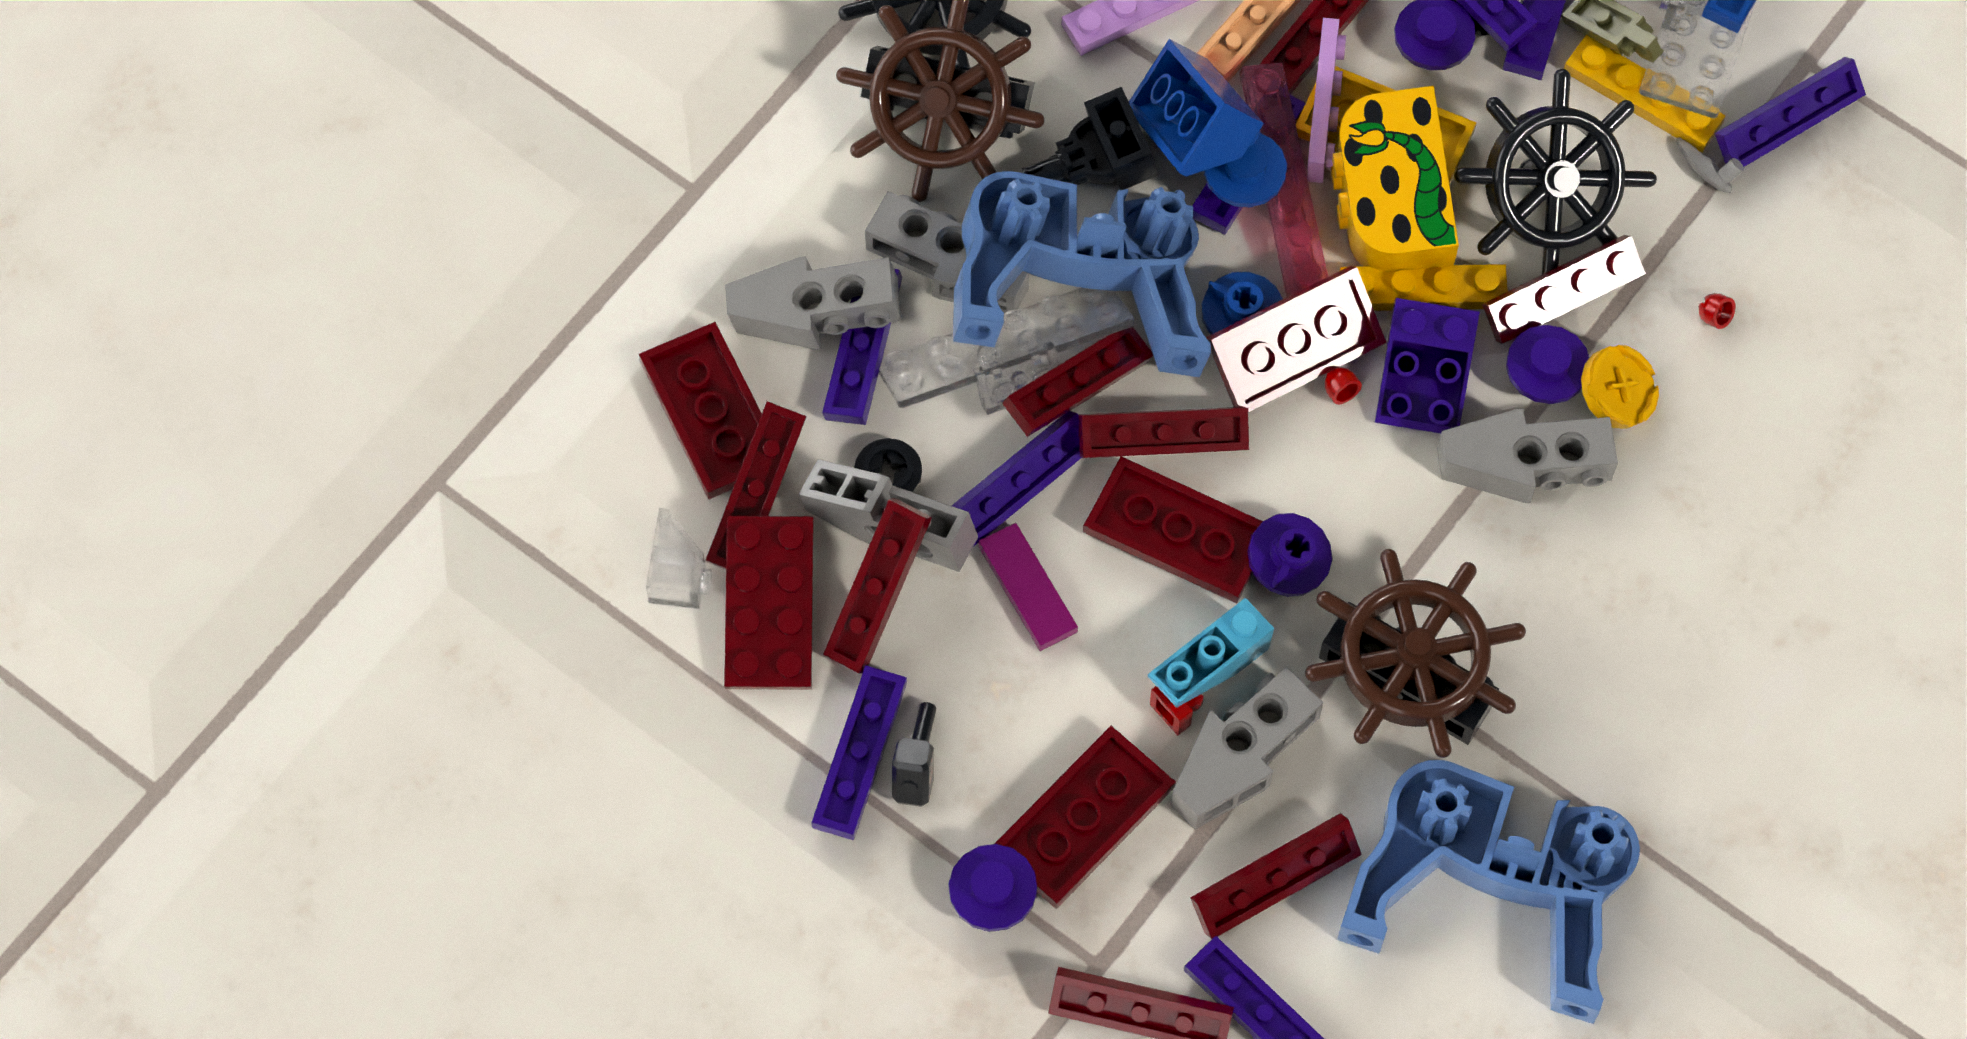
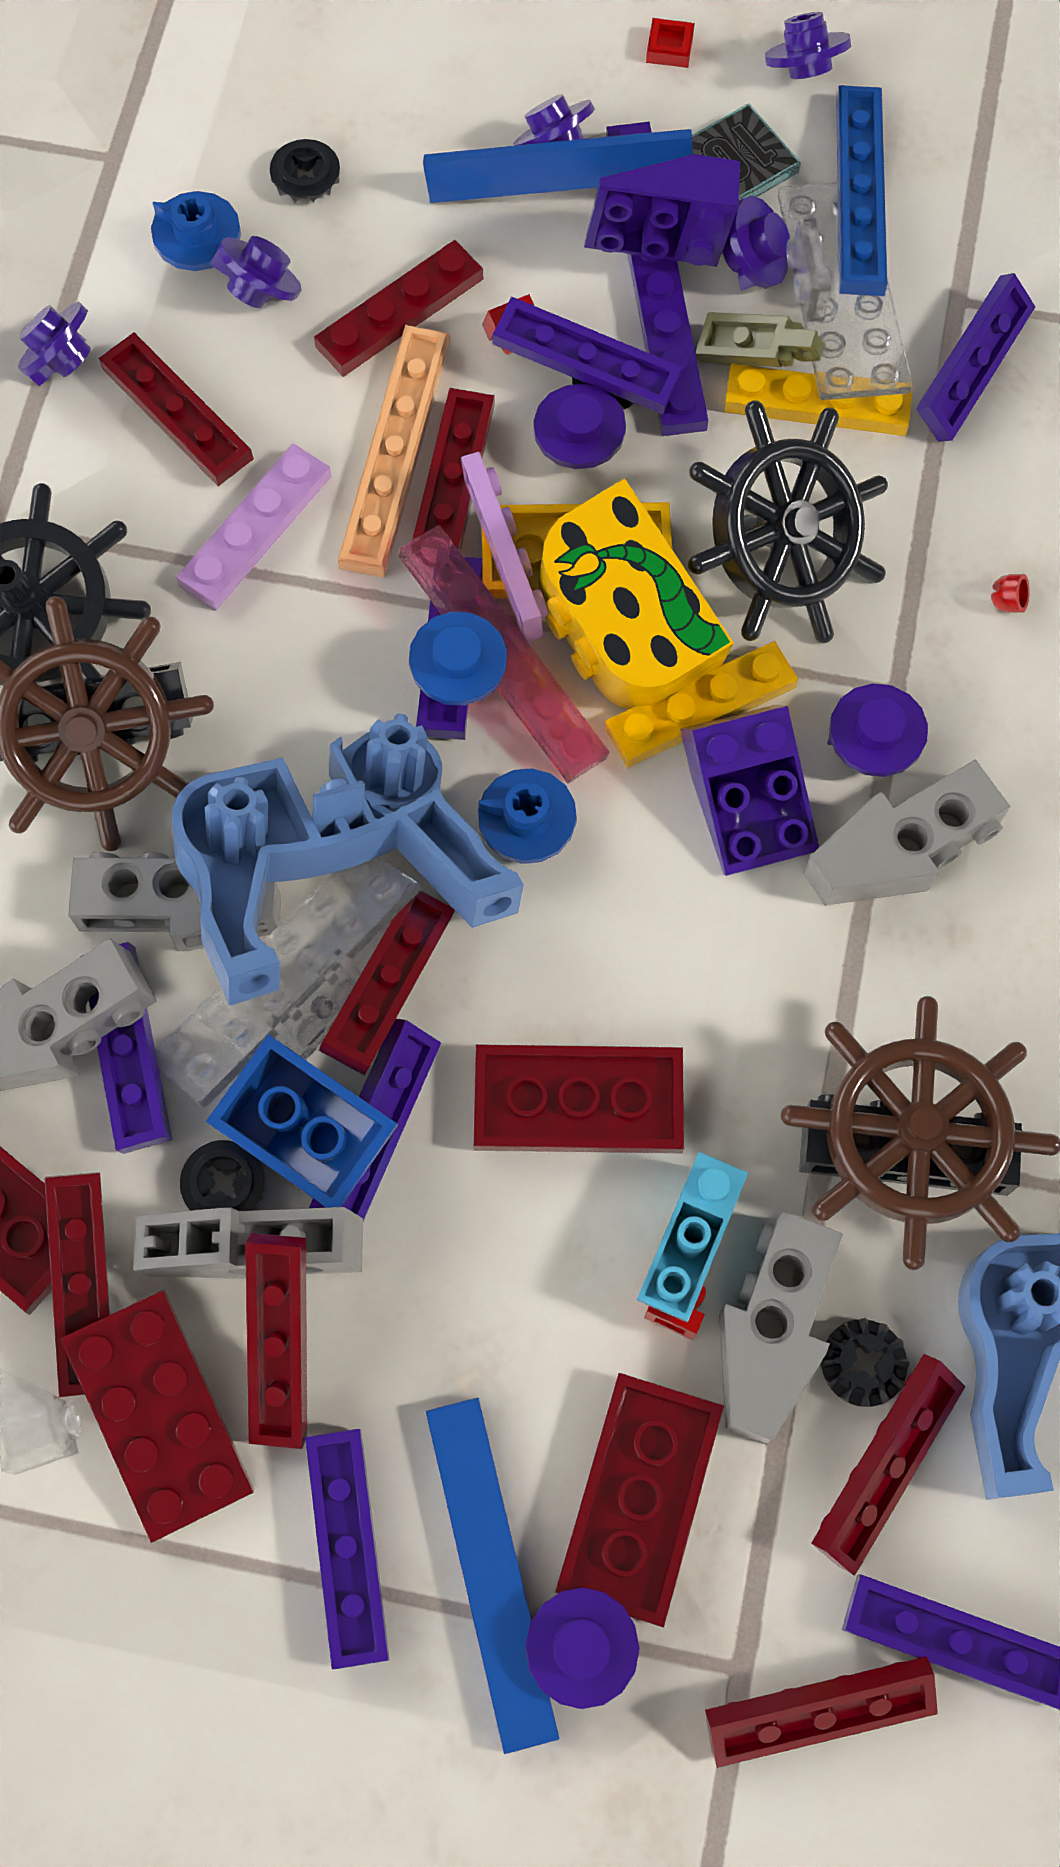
camera: 25 degrees left, 5 degrees up
black piece [892,702,936,807] -> none
magenta tile [978,523,1078,651] -> none
black brick [1021,87,1158,190] -> none
dark red plate [1079,407,1249,458] -> none
blue slope [1129,39,1264,177] -> none
plate [1206,266,1387,412] -> none
dark purple piece [1247,513,1333,597] -> none
red hinge [1325,367,1362,405] -> none
plate [1482,235,1645,344] -> none
yellow tile [1581,345,1659,429] -> none
light grey bar [1676,137,1744,193] -> none
none -> blue slope [205,1034,398,1208]
none -> blue tile [426,1397,560,1755]
none -> black gear [821,1318,910,1407]

